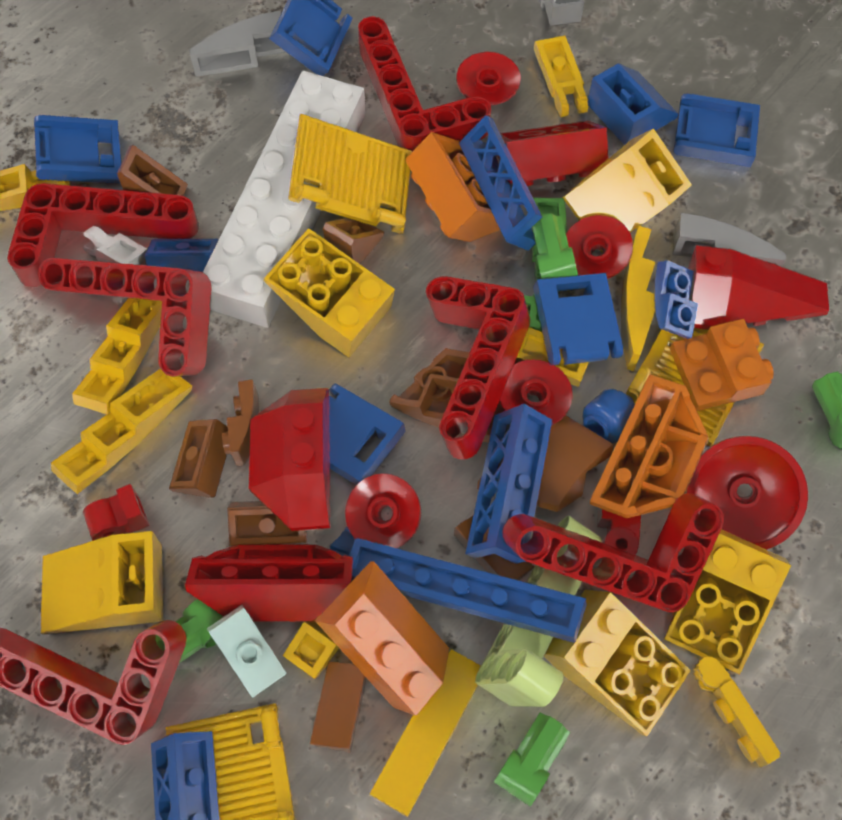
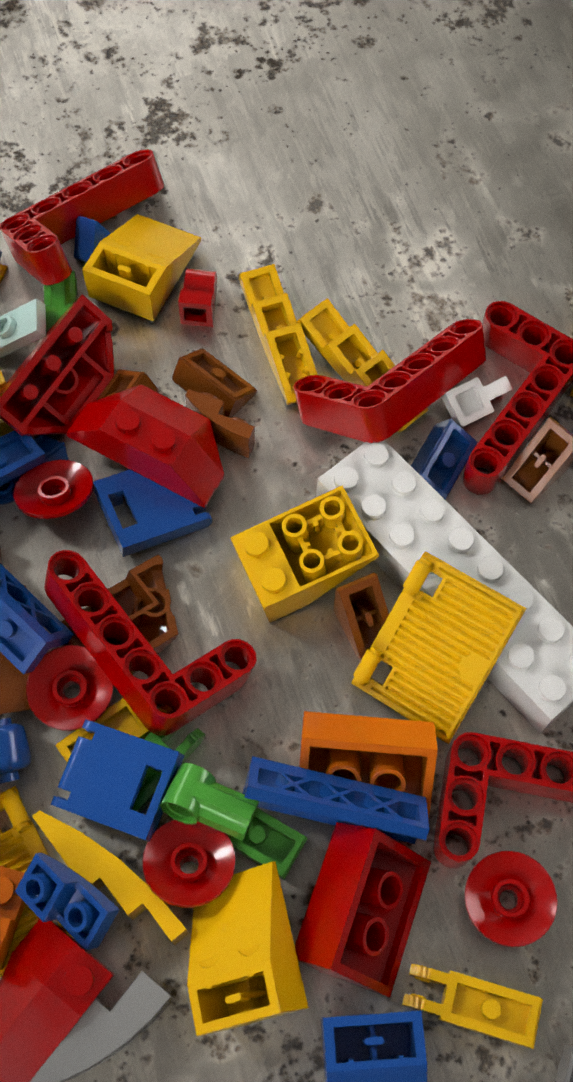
camera: 120 degrees right, 0 degrees up
none -> blue slope [74,216,111,263]

